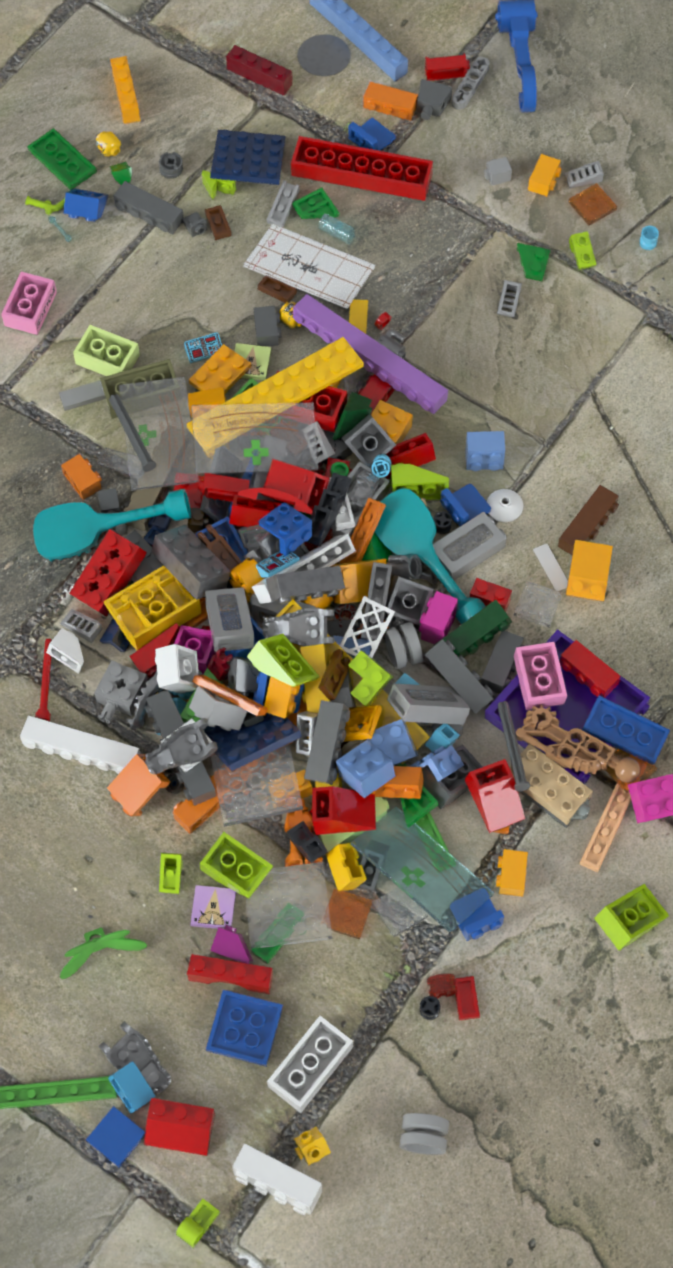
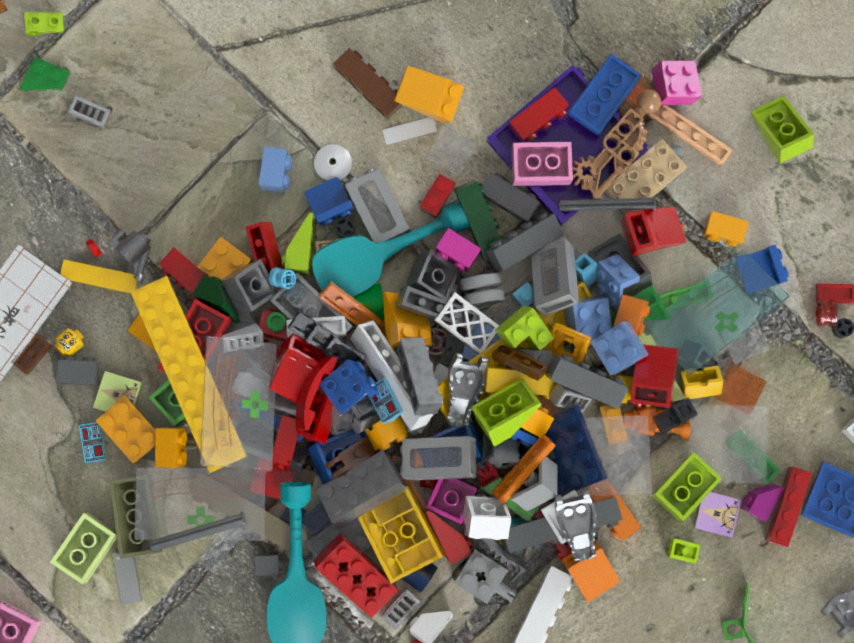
camera: 85 degrees left, 20 degrees up
orange brick [61,454,102,500] -> none
medium lavender brick [293,294,448,414] -> none
flat silver piece [387,554,437,585] -> none

